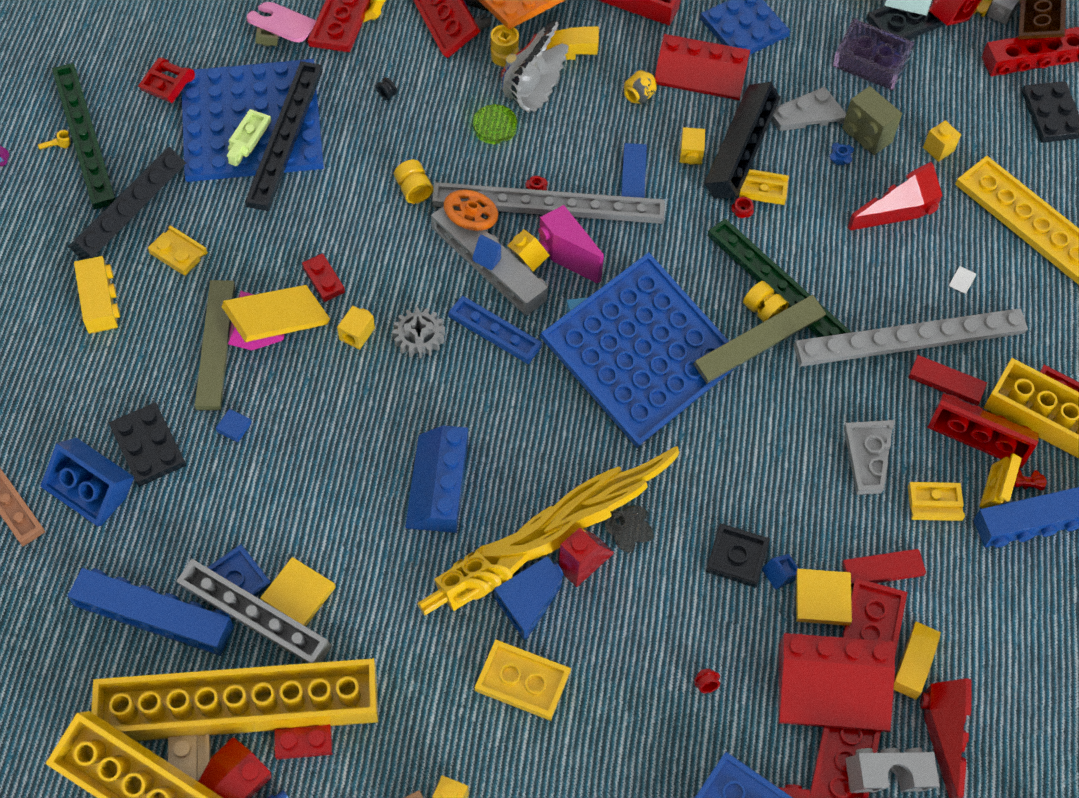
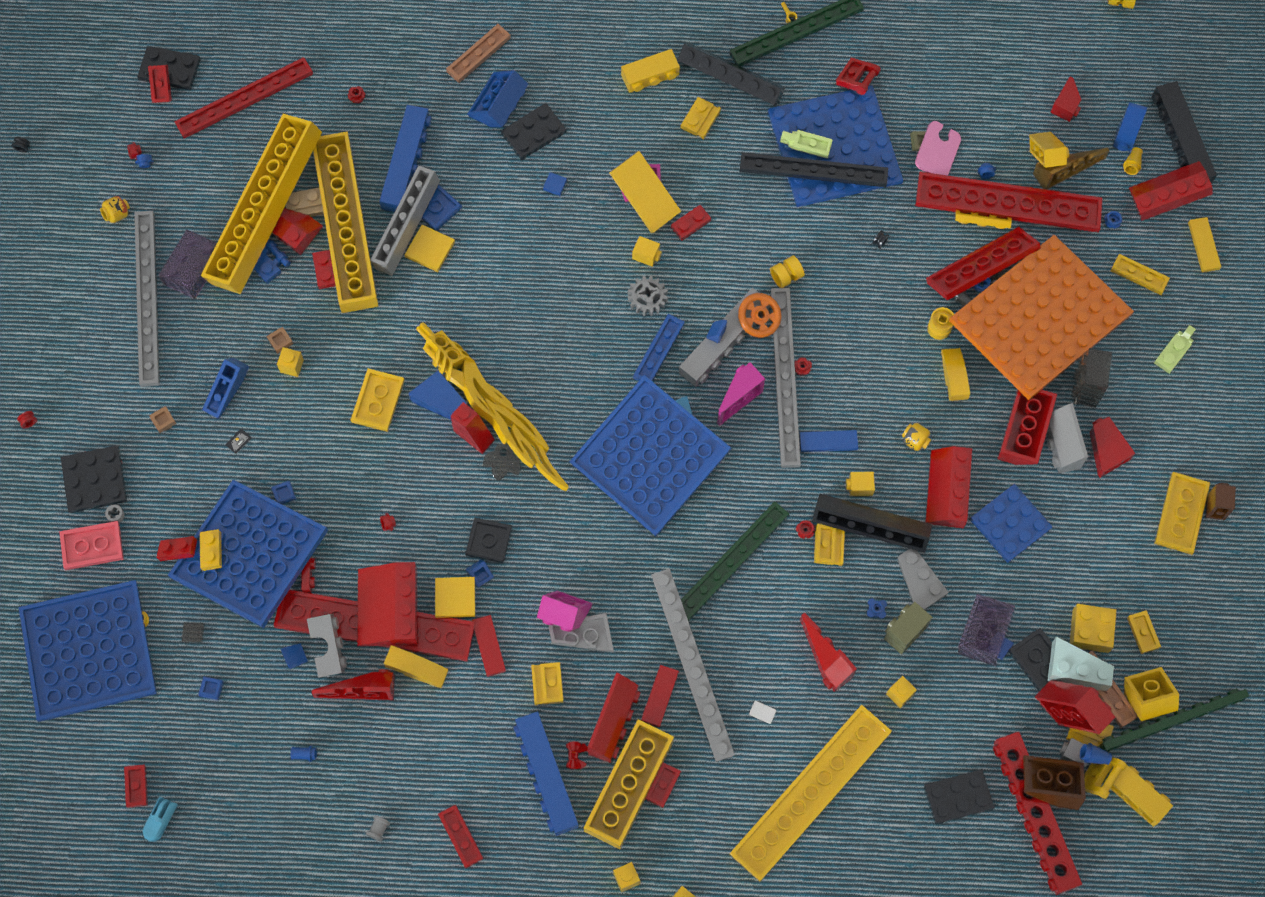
camera: 85 degrees right, 10 degrees up
olive tile [195,280,235,410] -> none
blue slope [405,425,469,533] -> none
clear neon green tile [473,104,517,144] -> none
light grey piece [501,21,569,113] -> none
yellow brick [507,229,550,272] -> none
olive tile [693,294,826,384] -> none
yellow wheel [743,281,789,322] -> none
yellow plate [979,453,1022,508] -> none
none -> red plate [347,86,365,104]
none -> dark pink slope [537,591,593,632]

